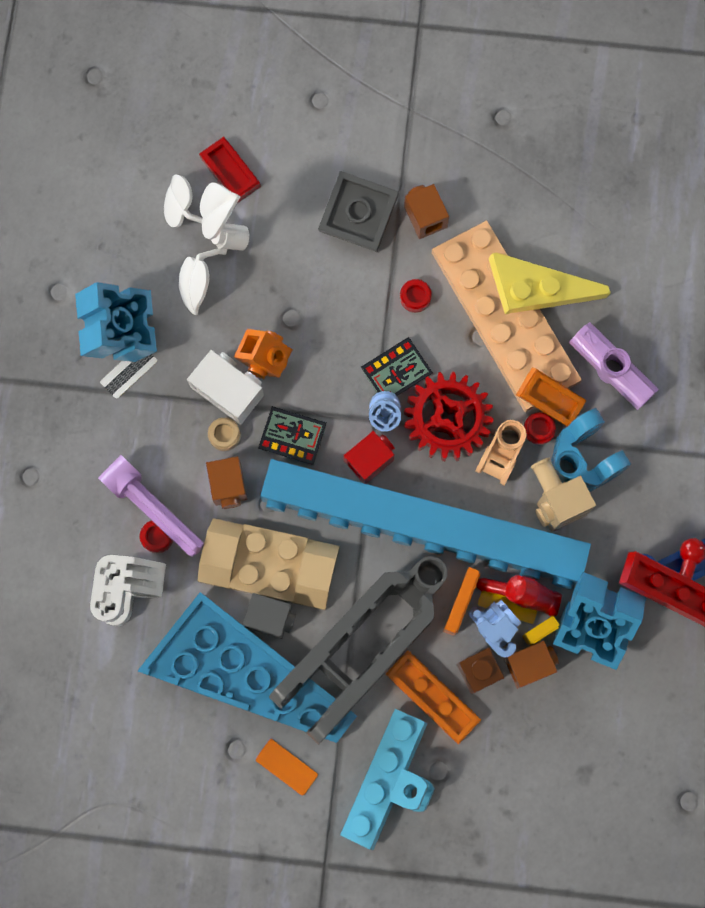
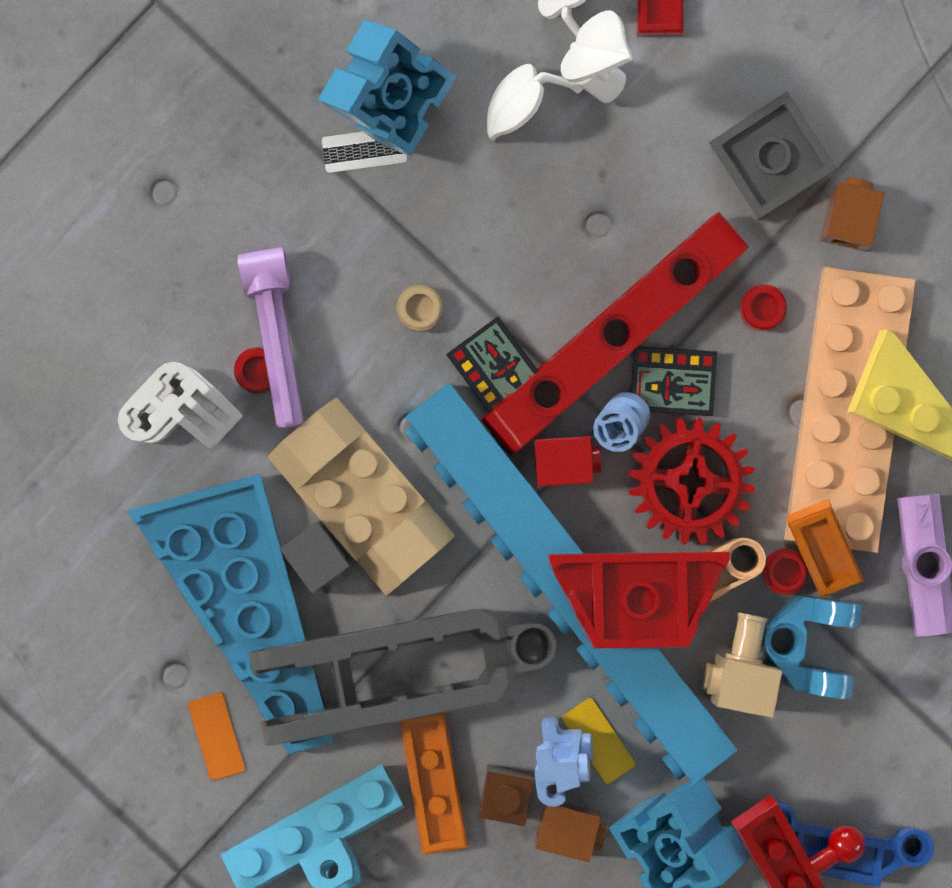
camera: 35 degrees right, 10 degrees up
white brick [187,350,264,425] -> none
dark orange brick [206,456,248,509] -> none
orange brick [234,329,293,379] -> none
orange tile [443,567,480,636] -> none
red piece [476,575,562,617] -> none
yellow tile [522,616,560,646] -> none
none -> red beam [480,212,749,455]
none -> red wing [547,552,730,649]

